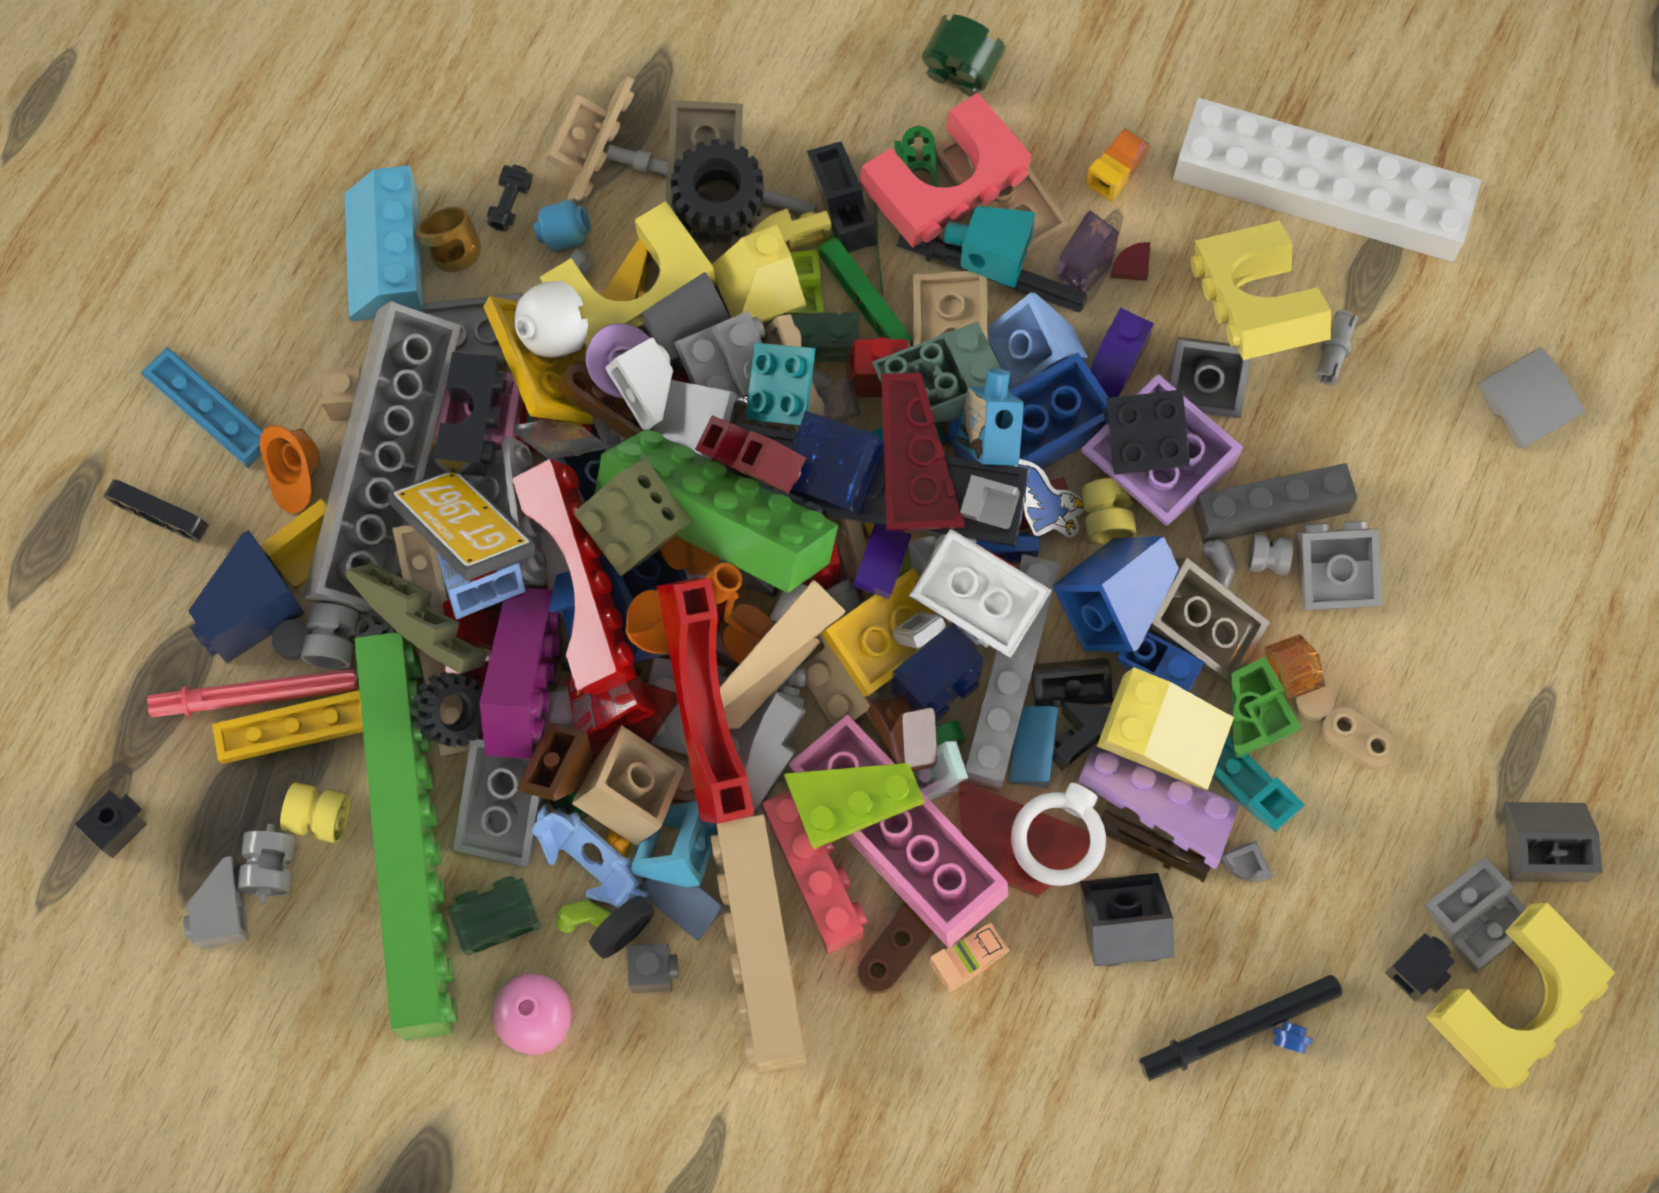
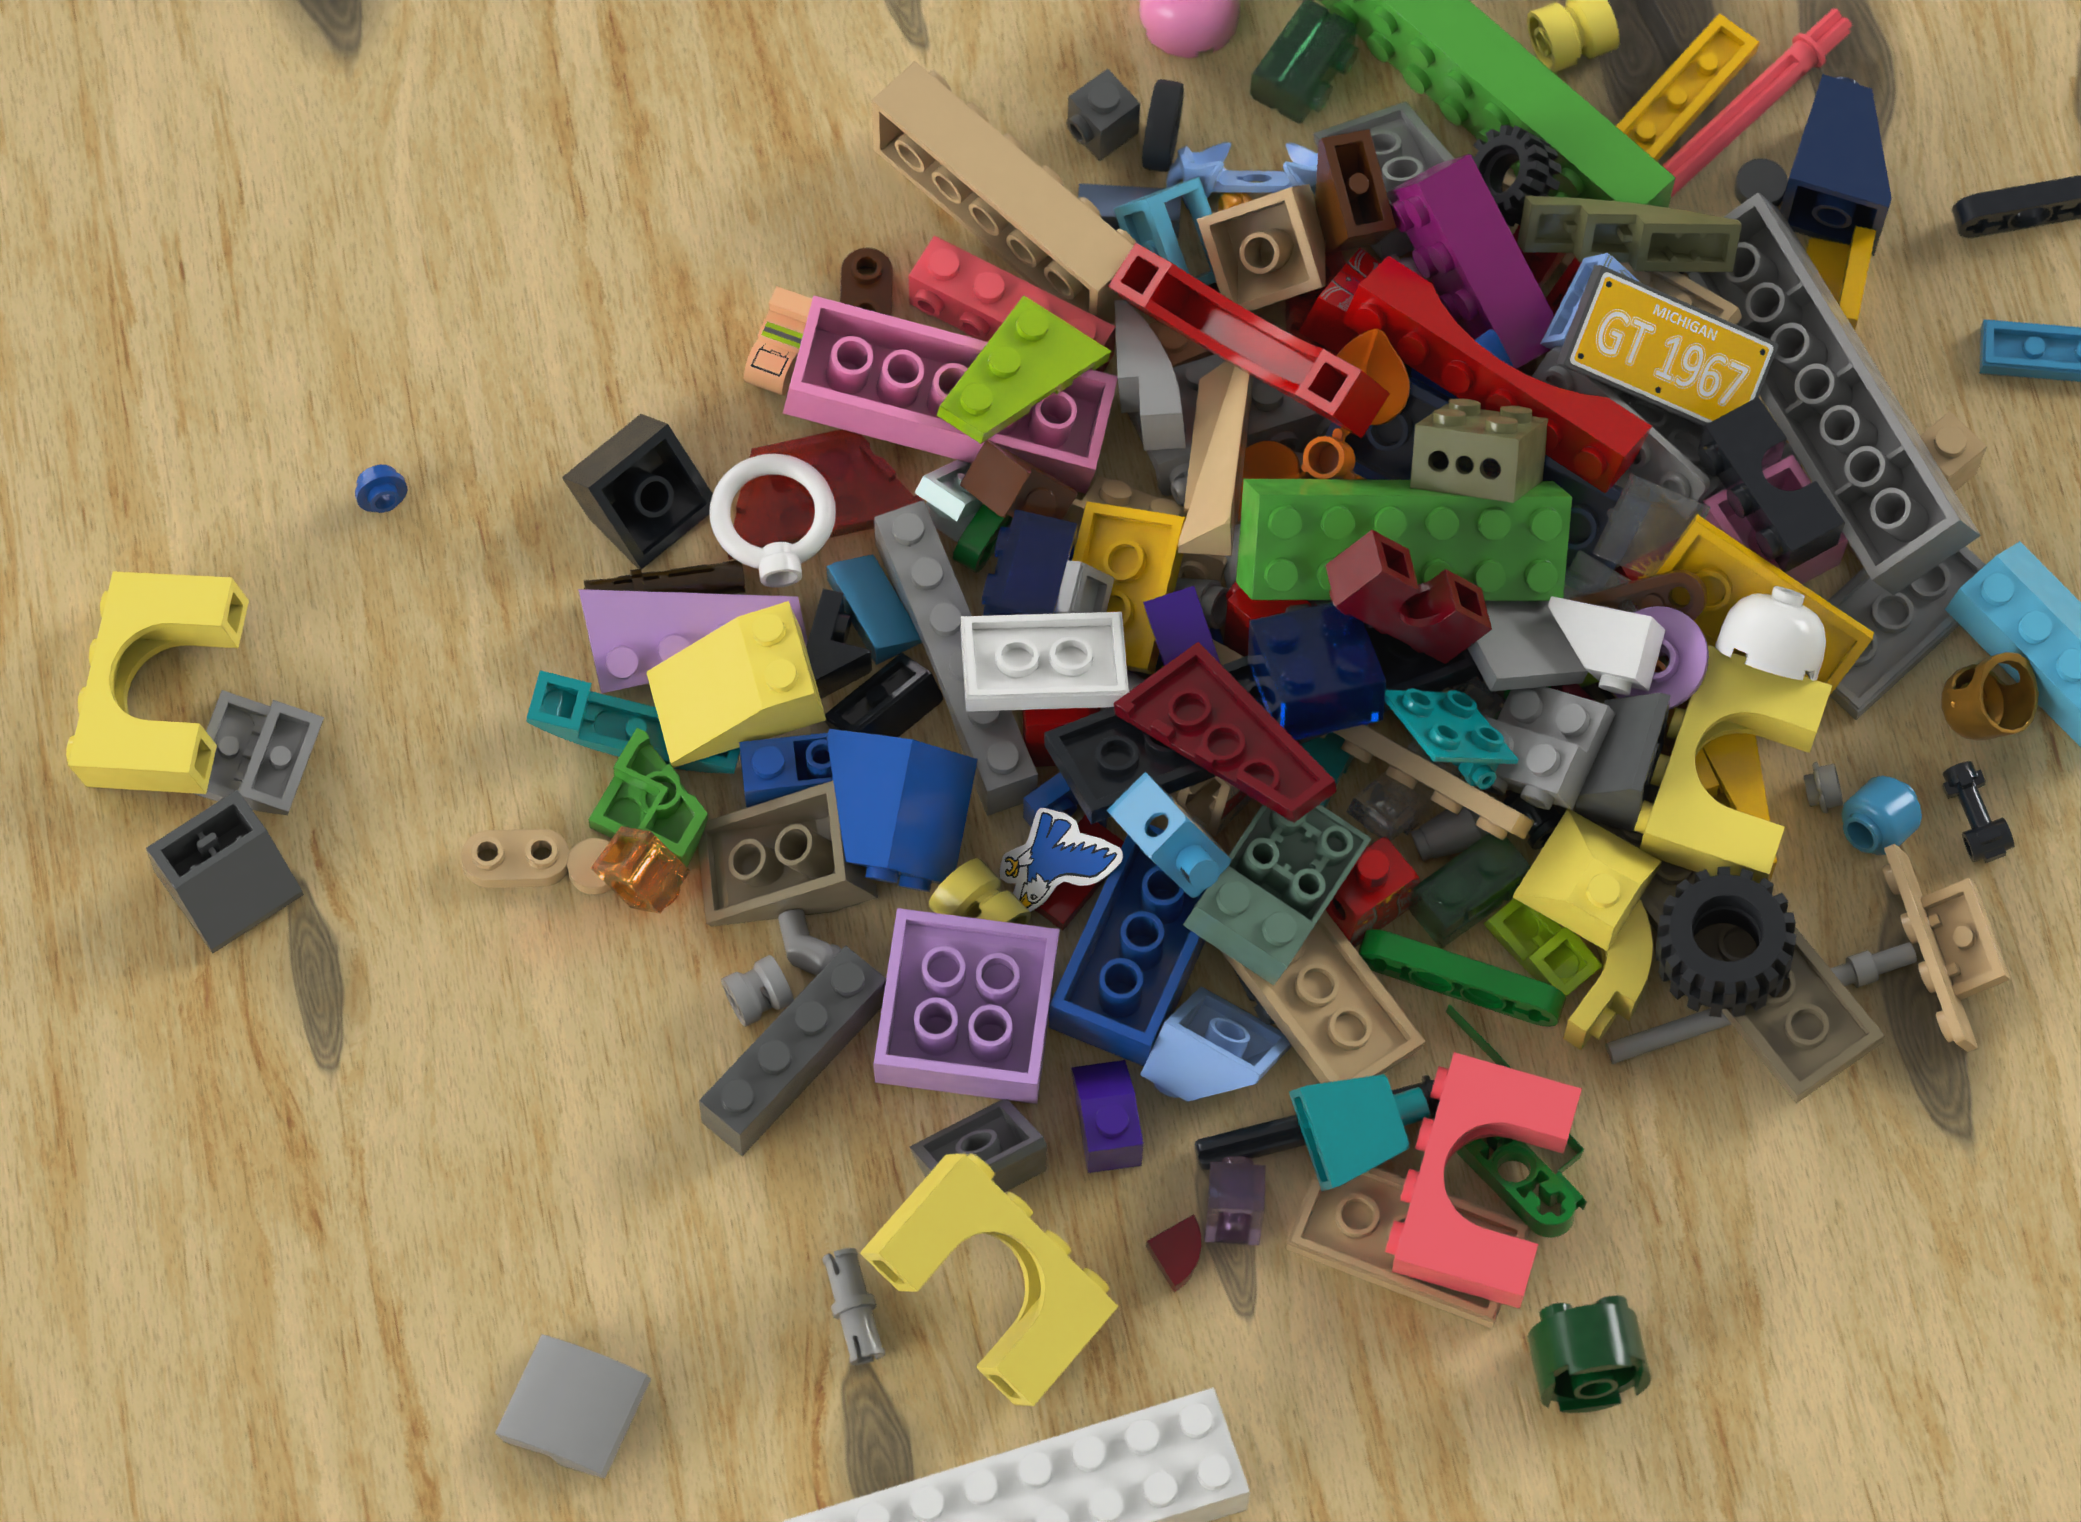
camera: 140 degrees right, 5 degrees down
orange piece [260,425,320,514] -> none
light grey wheel [300,603,360,669] -> none
lime arm [555,900,612,933] -> none
black slope [807,141,877,253] -> none
light grey panel [960,475,1020,529] -> none
leg [1086,129,1150,202] -> none
black hinge [1104,389,1190,475] -> none
black axle [1139,975,1343,1081] -> none
light grey tile [1220,841,1273,882] -> none
light grey plate [1296,521,1382,610] -> none
black brick [1385,933,1455,1001] -> none

